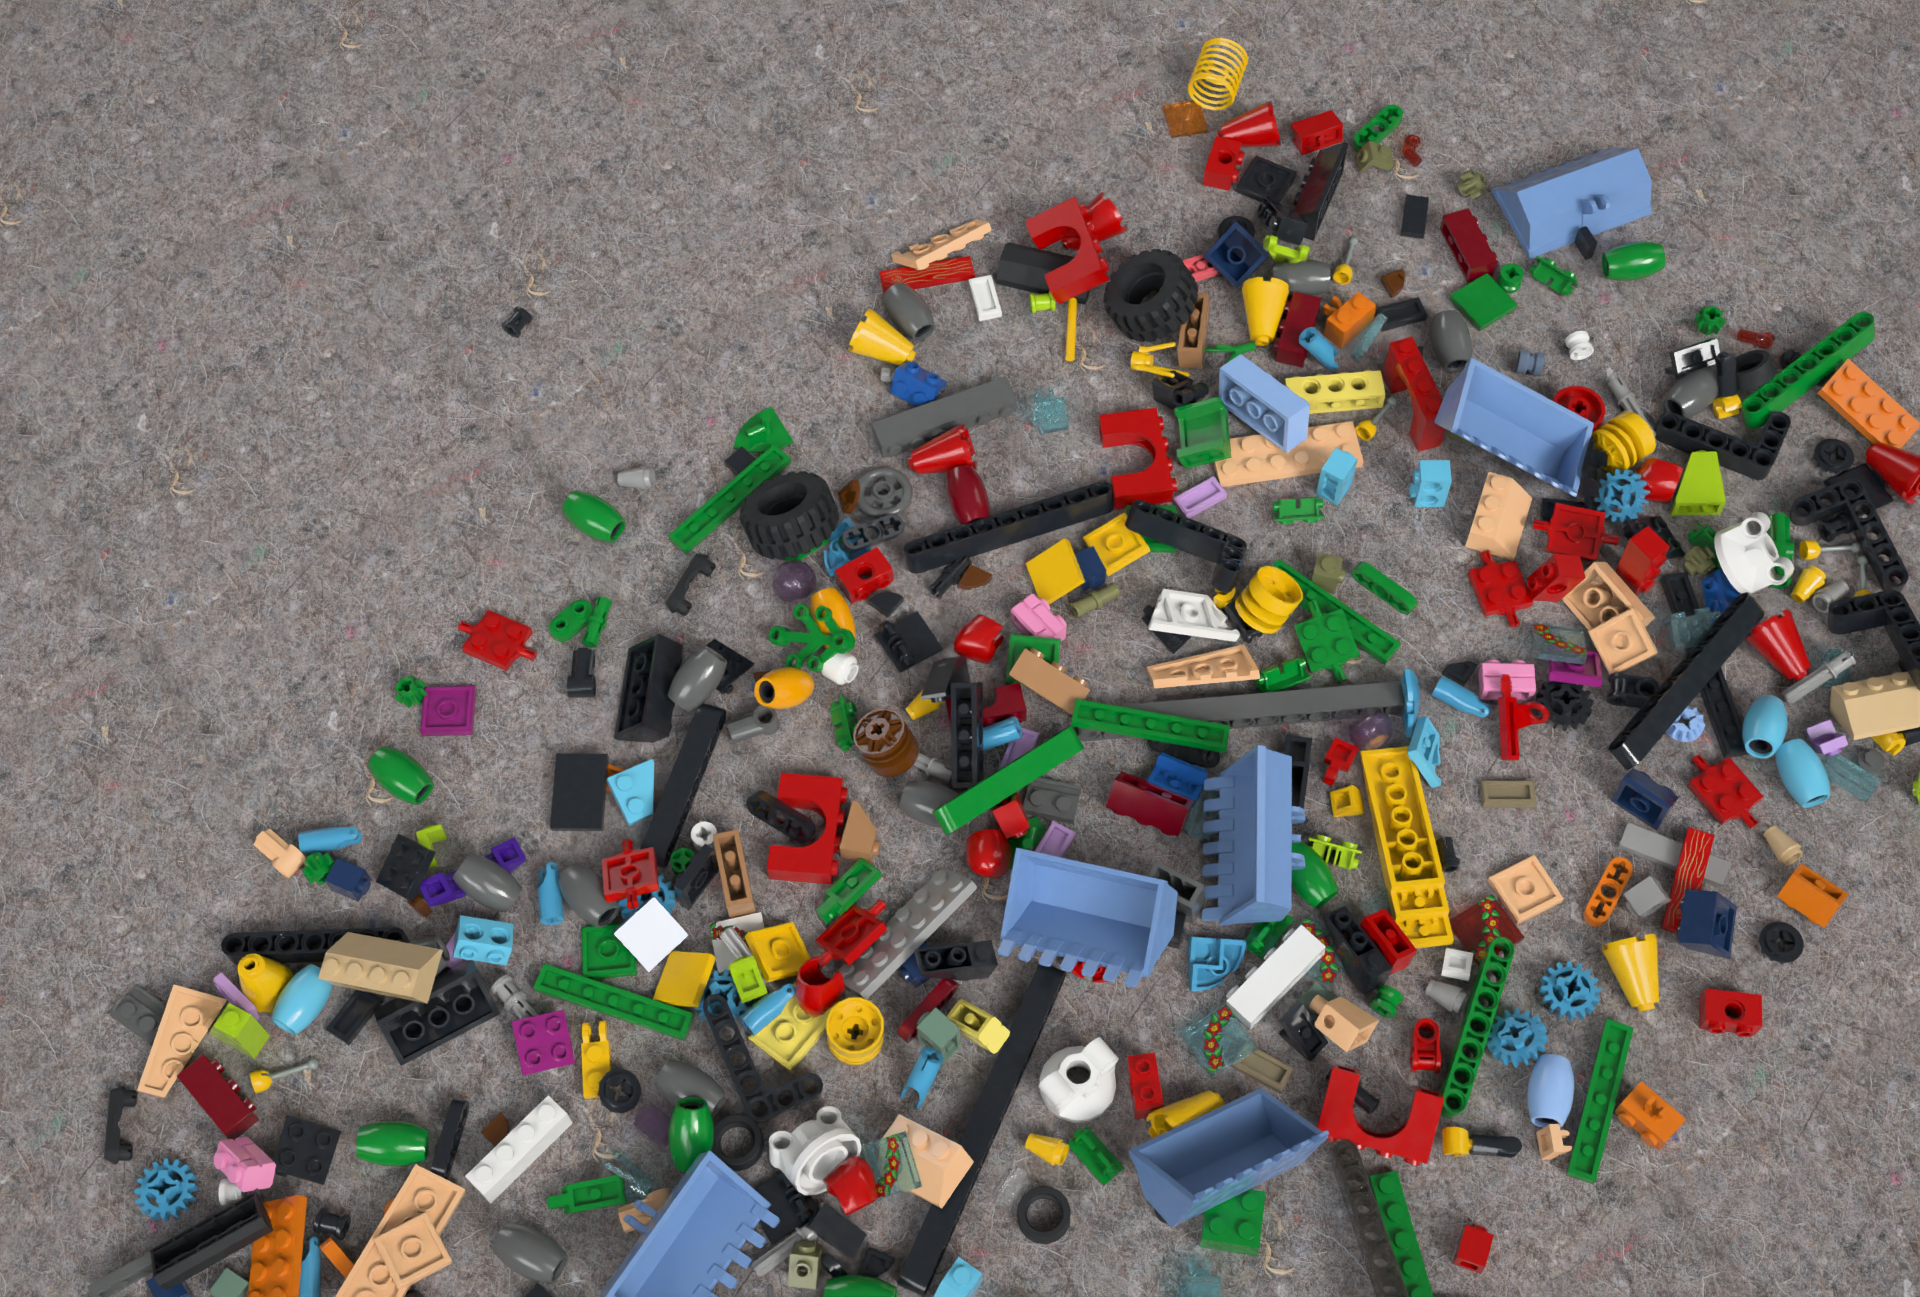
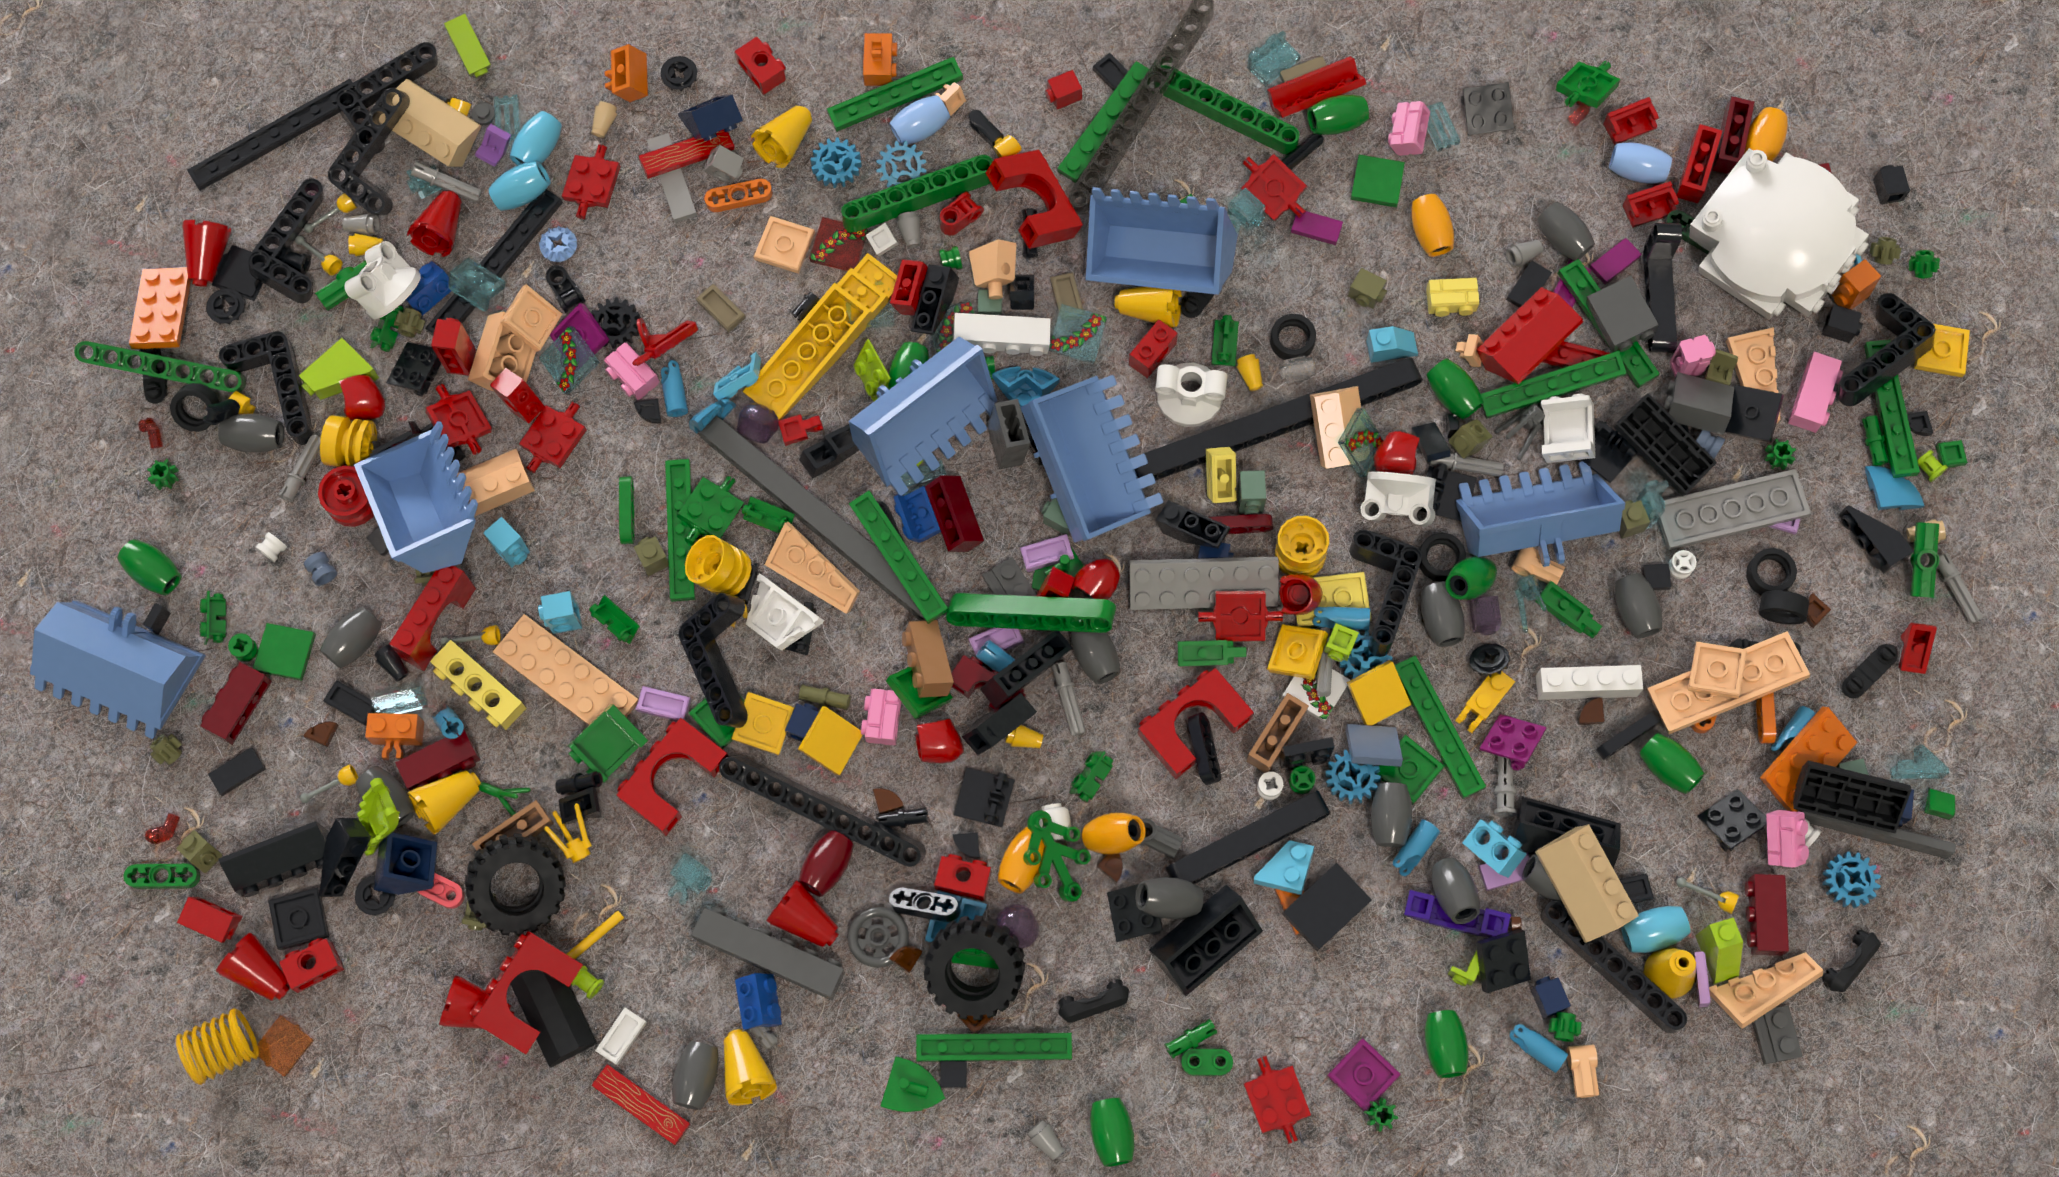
camera: 135 degrees left, 10 degrees up
black bush [313,1208,351,1240] -> none
black piece [567,648,596,698] -> none
red plate [602,839,659,909] -> none
medium nougat slope [840,801,881,864] -> none
reddish brown wheel [853,708,919,777] -> none
black tile [858,1247,895,1277] -> none
light nougat wing [891,219,992,270] -> none
dark azure piece [900,1047,944,1109] -> none
light blue brick [1219,354,1310,453] -> none
yellow slope [1329,785,1364,817] -> none
dark azure gear [1594,469,1650,523] -> none
black beam [1608,592,1765,770] -> none
dark blue slope [1611,768,1679,830] -> none
panel [1665,338,1720,376] -> none

